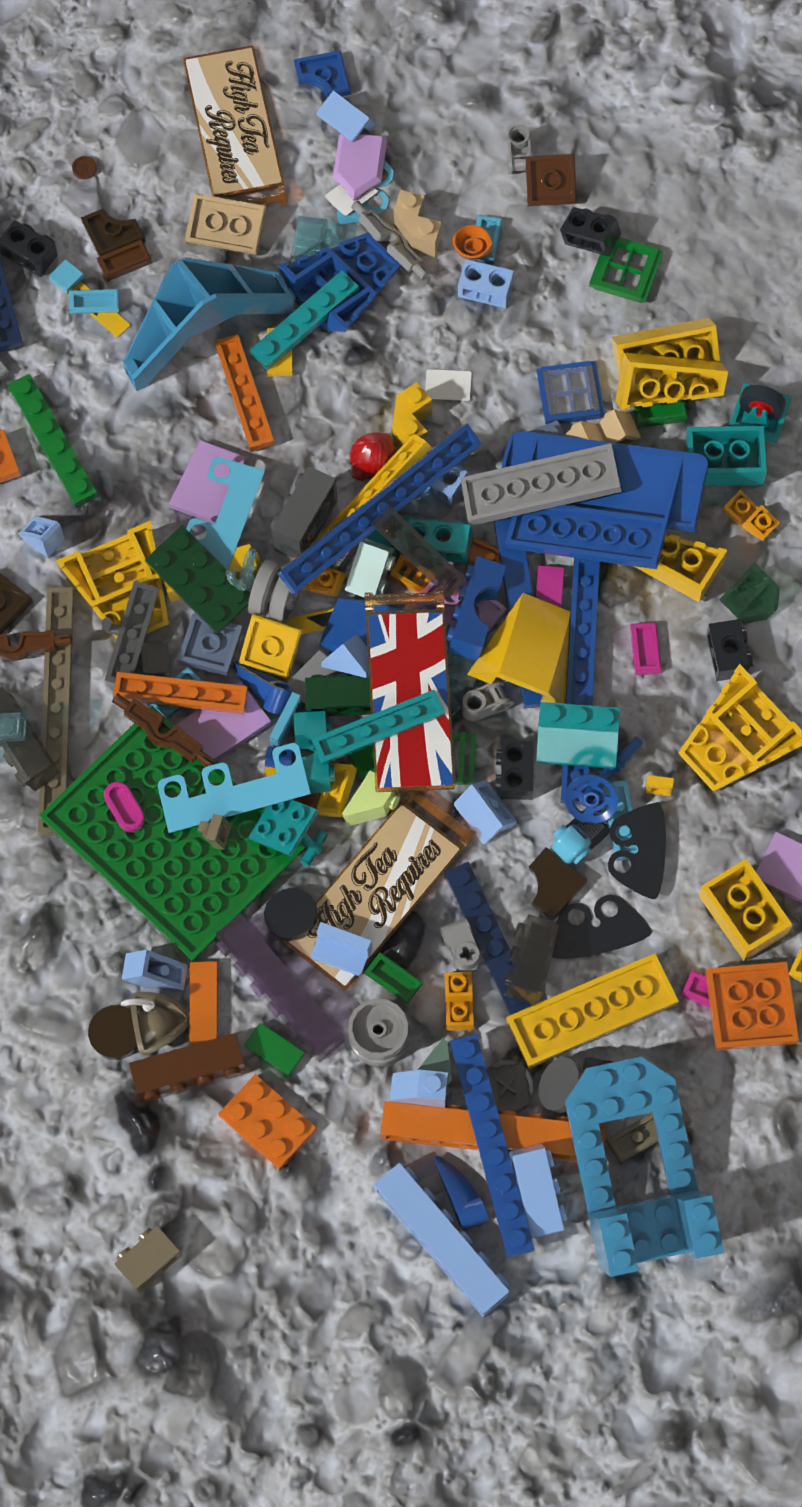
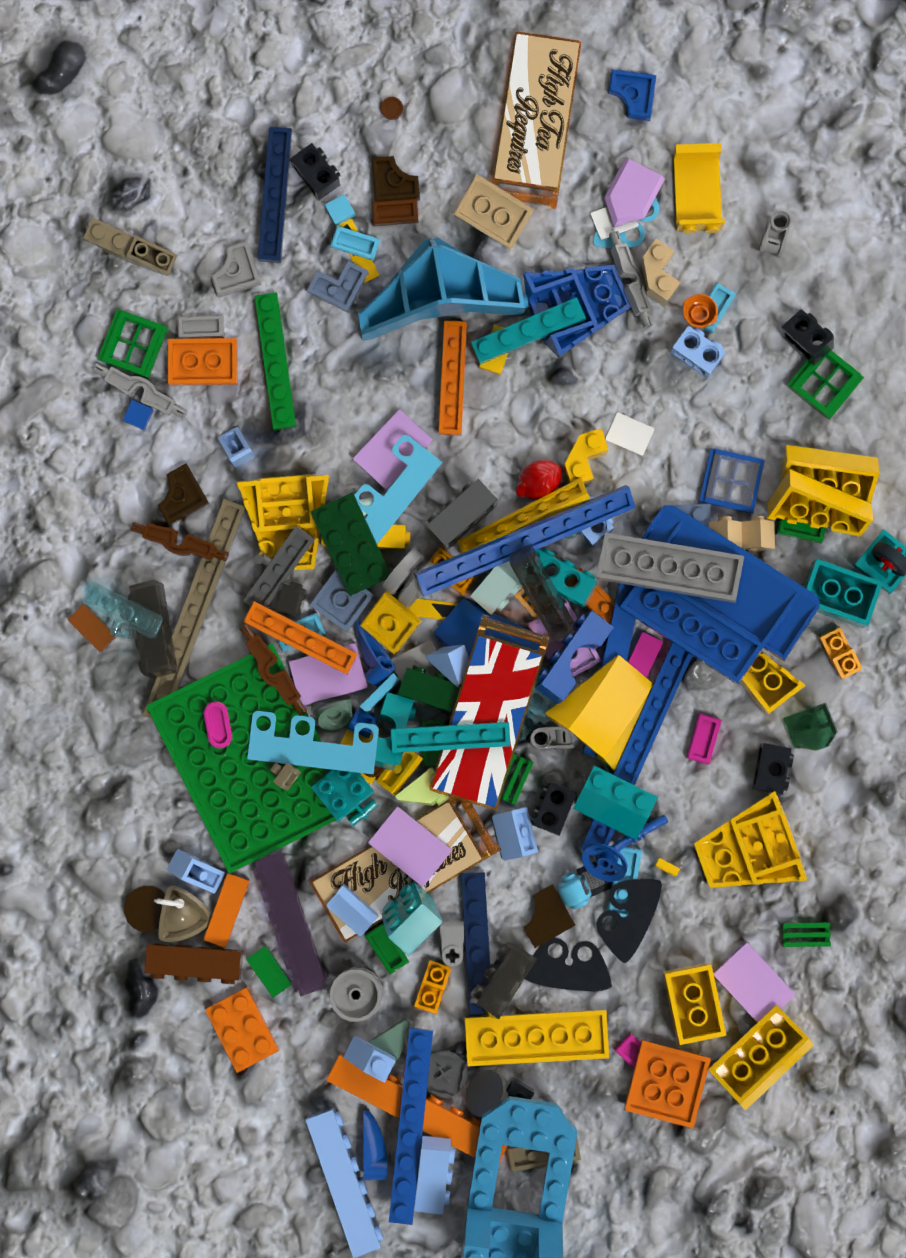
camera: 20 degrees right, 15 degrees up
dark tan brick [115,1226,182,1294] -> none
clear light blue piece [225,548,256,591] -> none
black tile [264,888,318,941] -> none
clear light blue slope [290,216,332,263] -> none
light blue panel [316,91,375,142] -> none
reddish brown tile [525,154,577,207] -> none
none -> sand blue plate [307,261,369,313]
none -> sand green piece [312,699,352,731]
none -> lavender tile [368,806,452,887]
none -> teal brick [381,881,443,956]
none -> yellow panel [673,143,725,234]

